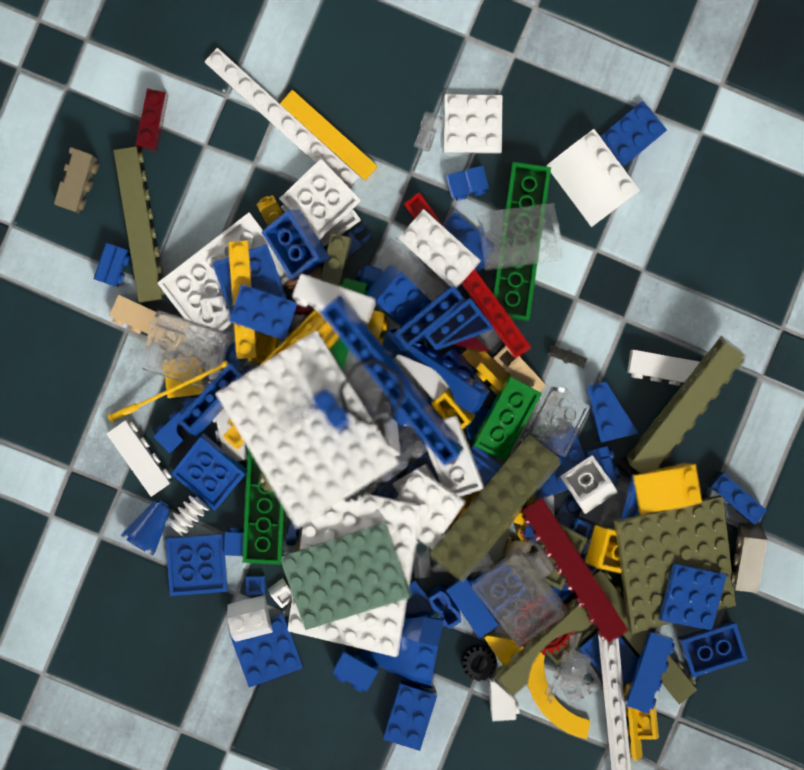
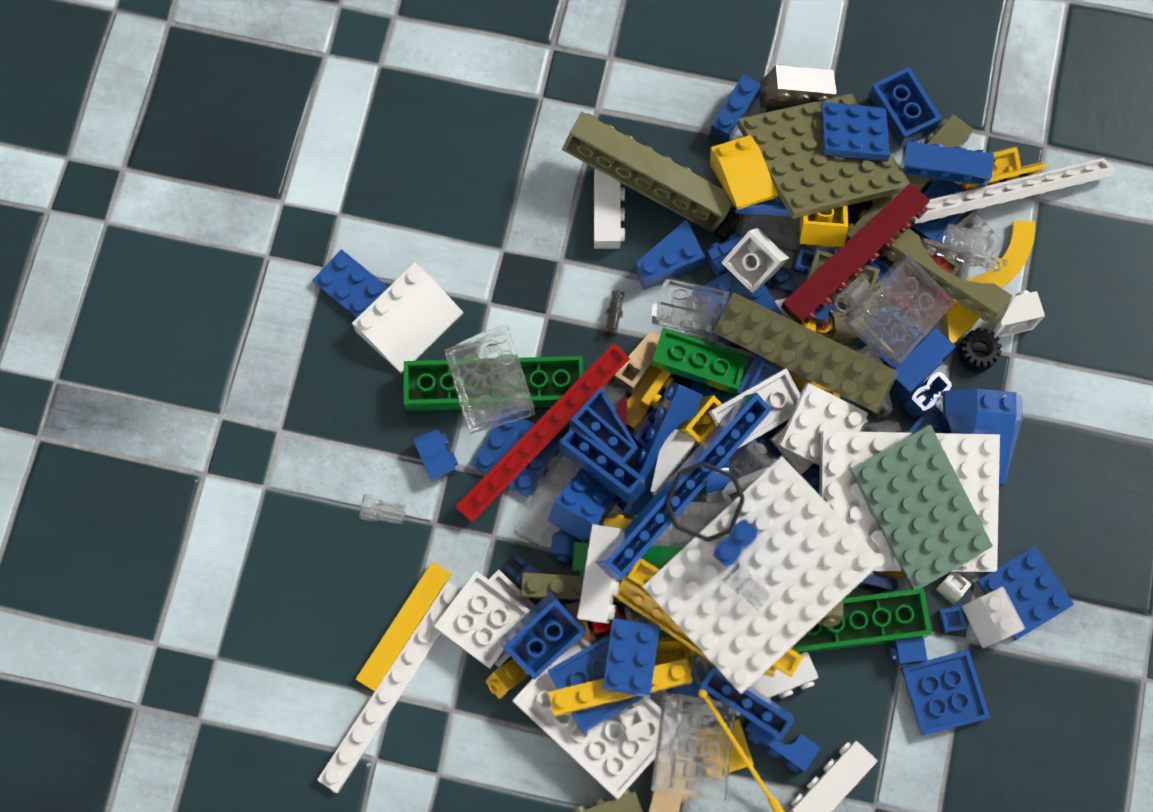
camera: 105 degrees left, 15 degrees down
blue cone [121,500,170,555] -> none
white piece [167,495,210,537] -> none
blue plate [171,434,248,511] -> none
blue brick [333,647,378,692] -> none
blue brick [383,680,437,751] -> none
white plate [398,209,481,289] -> none
white plate [444,94,502,154] -> none

